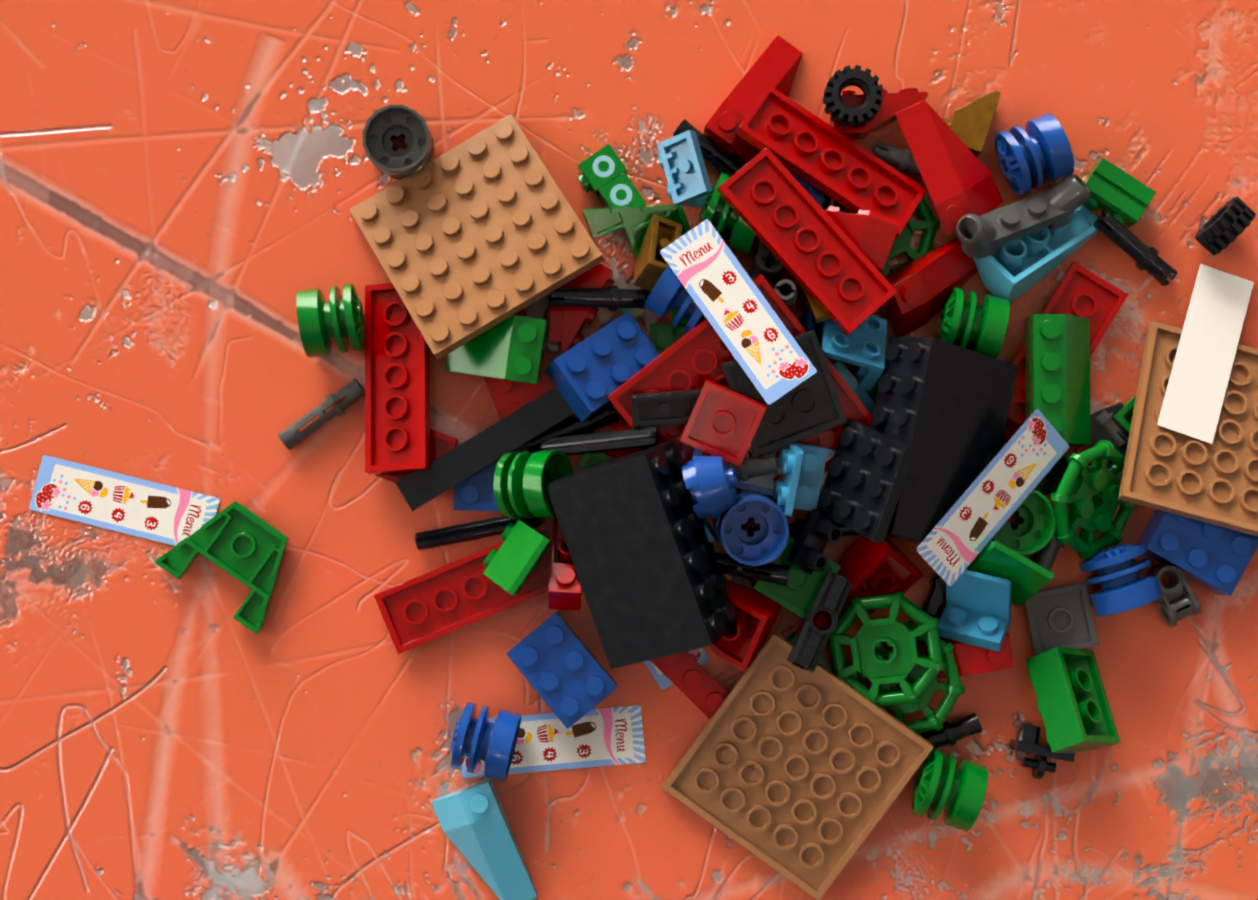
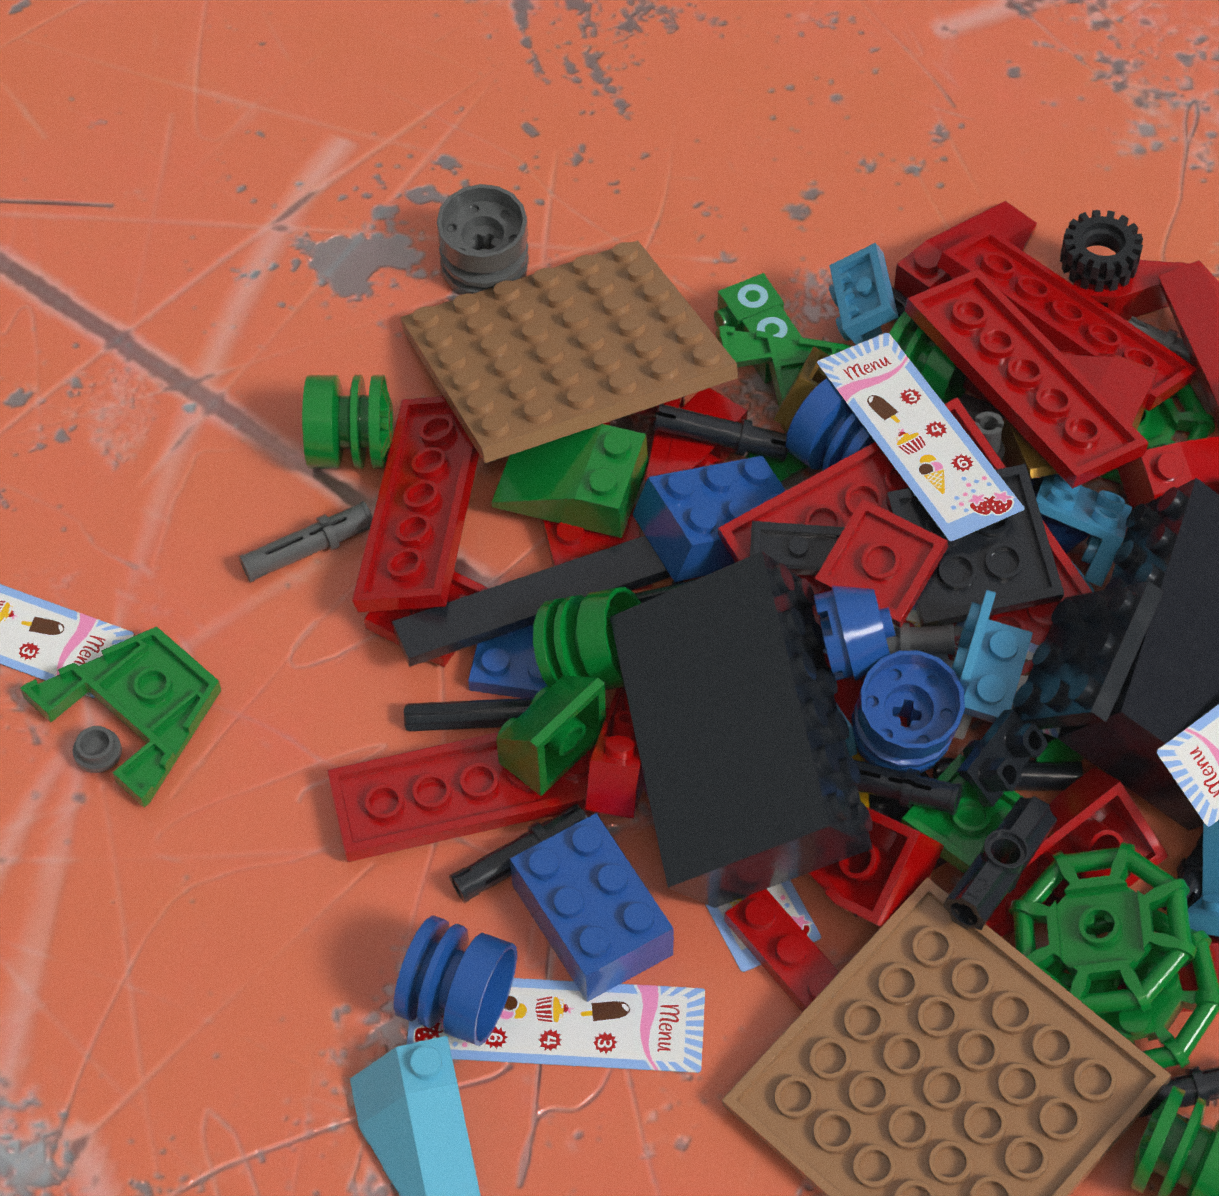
camera: 15 degrees right, 30 degrees down
none -> dark grey plate [73,726,122,773]
none -> black pin [449,803,588,903]

